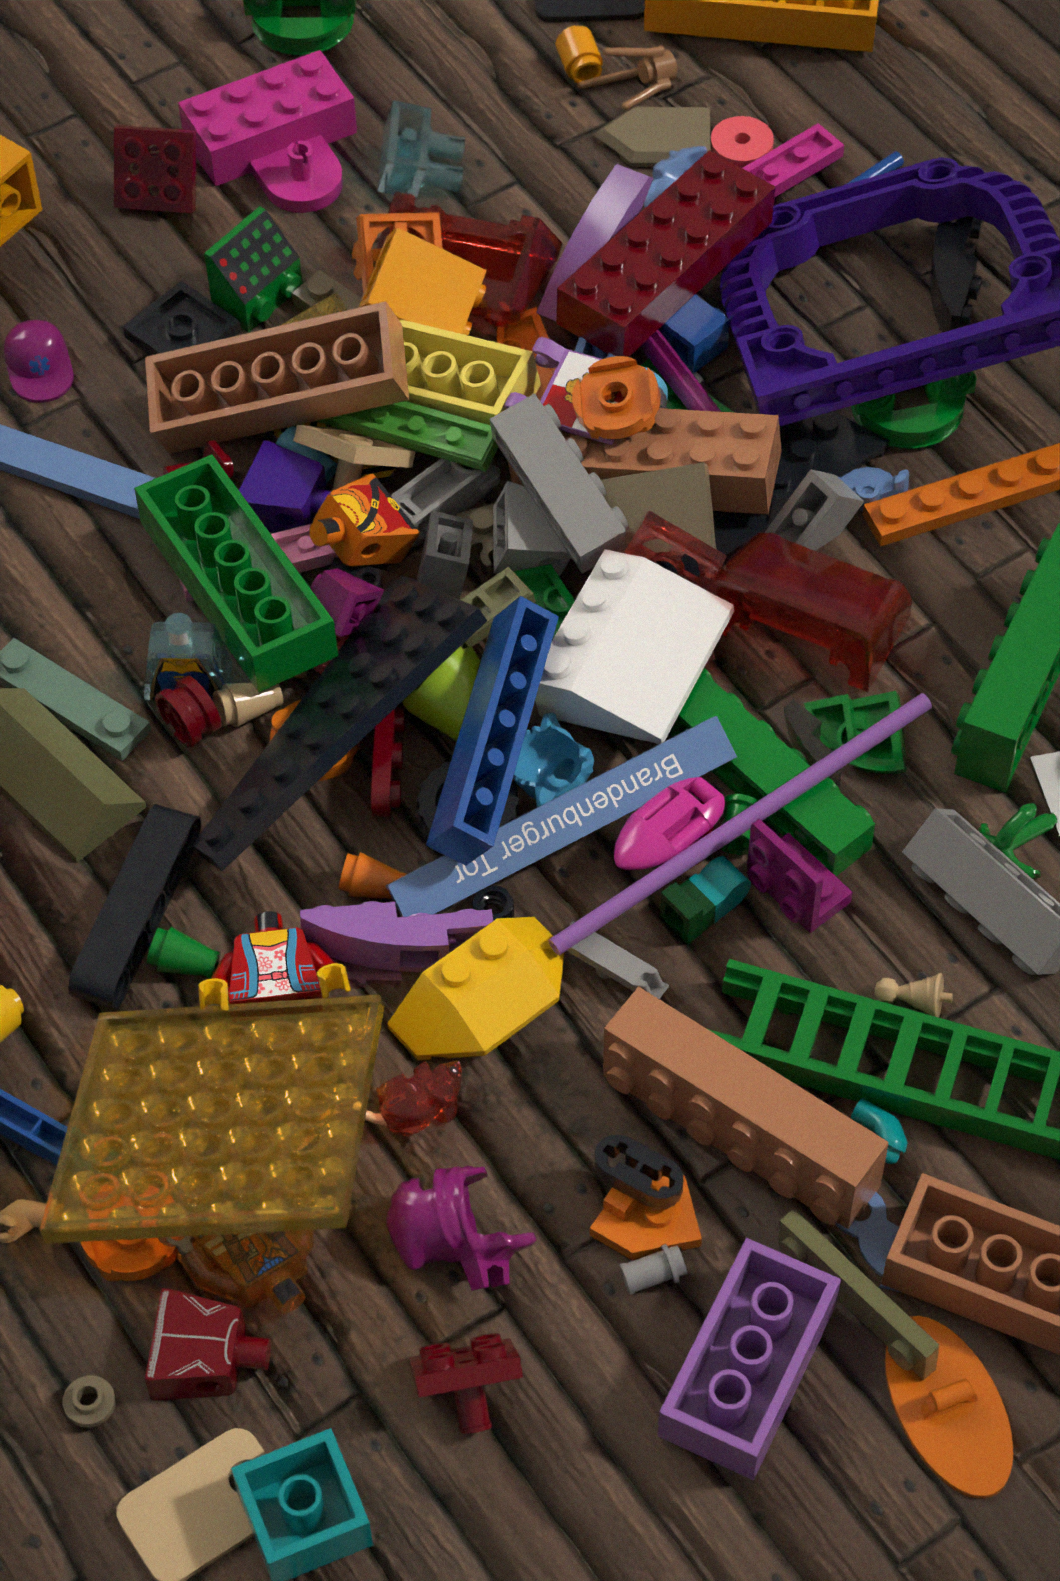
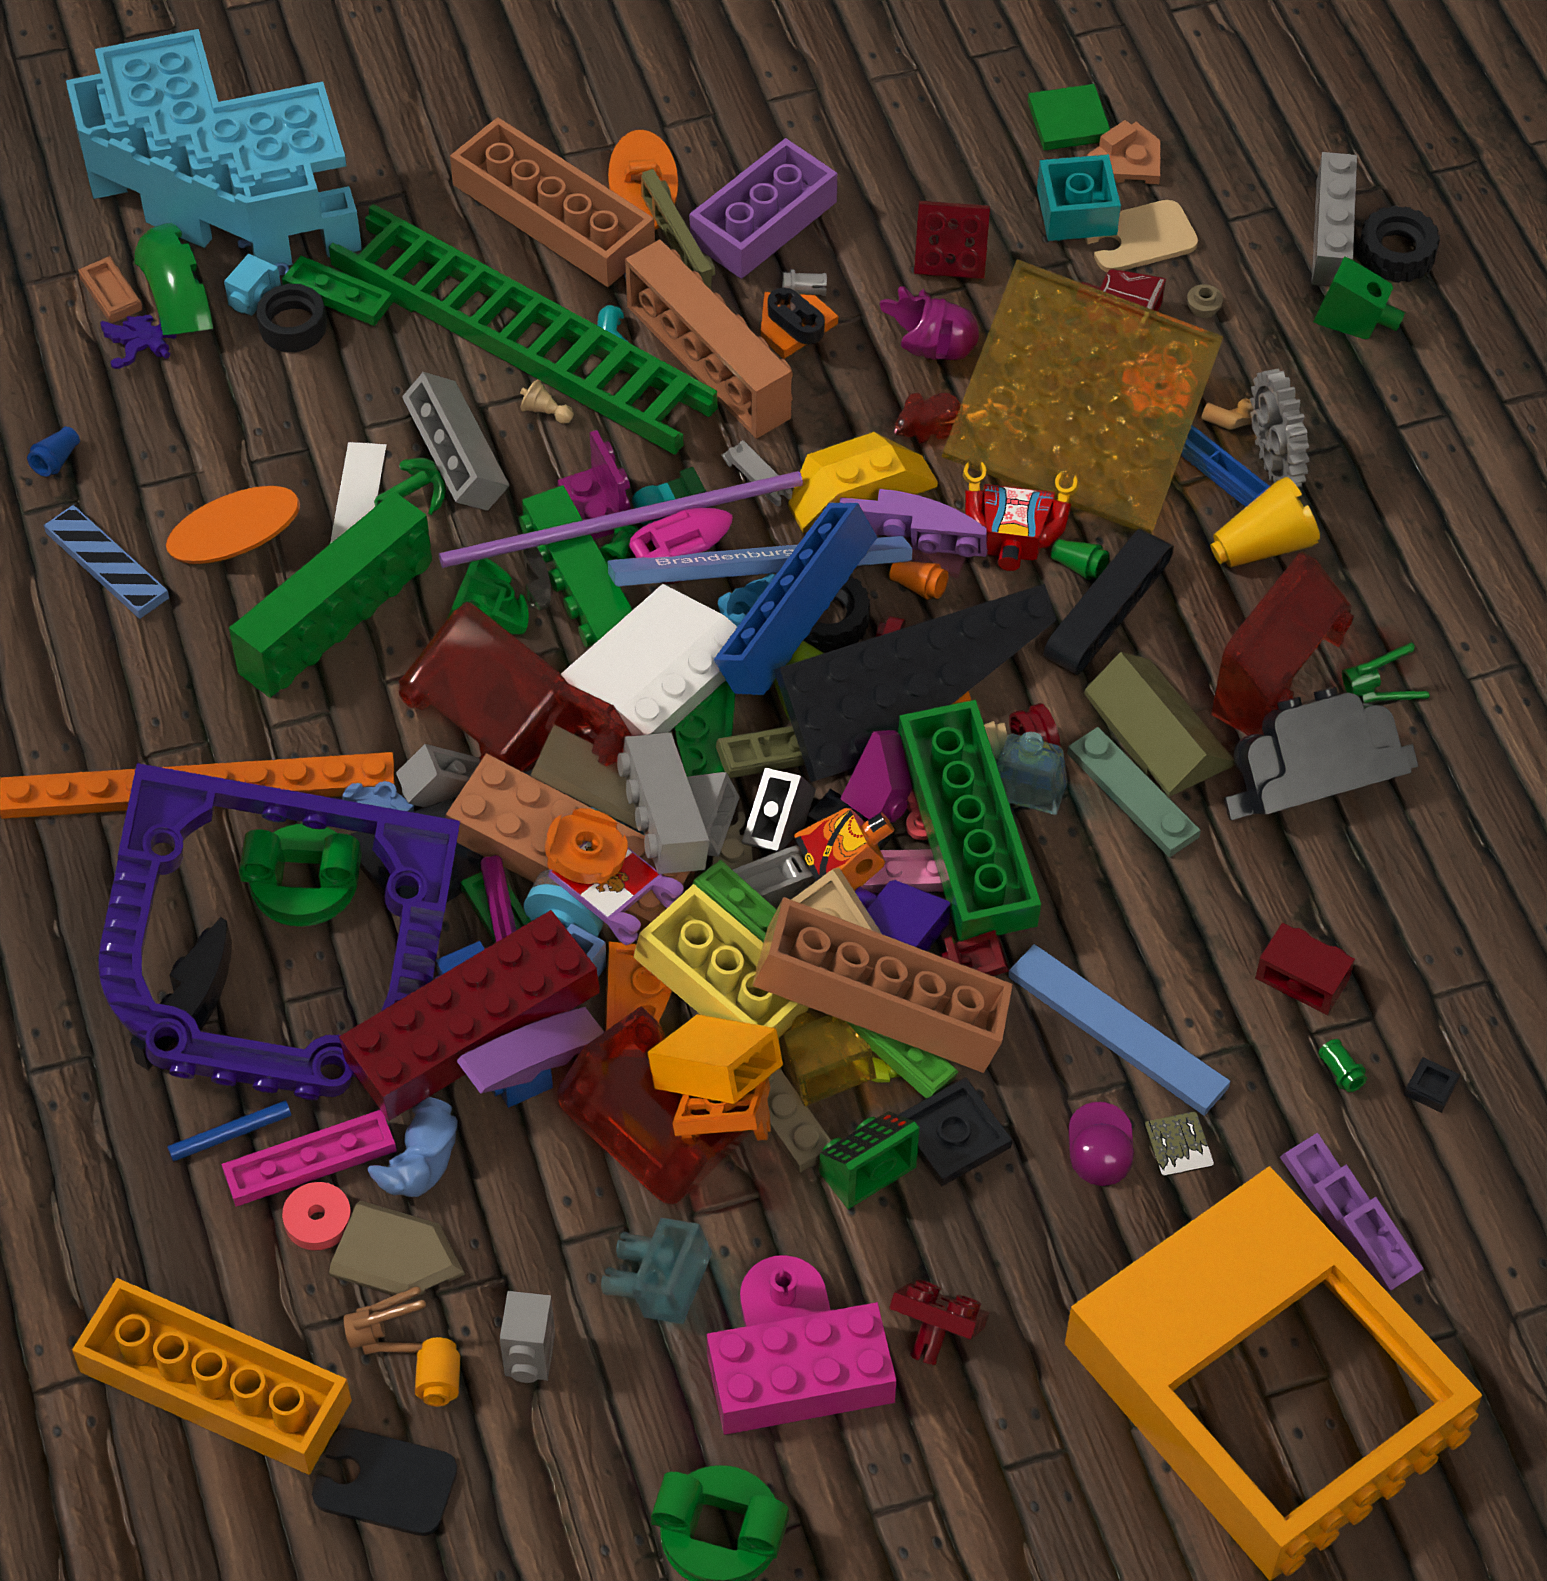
camera: 165 degrees left, 0 degrees up
none -> light grey brick [500,1291,555,1383]

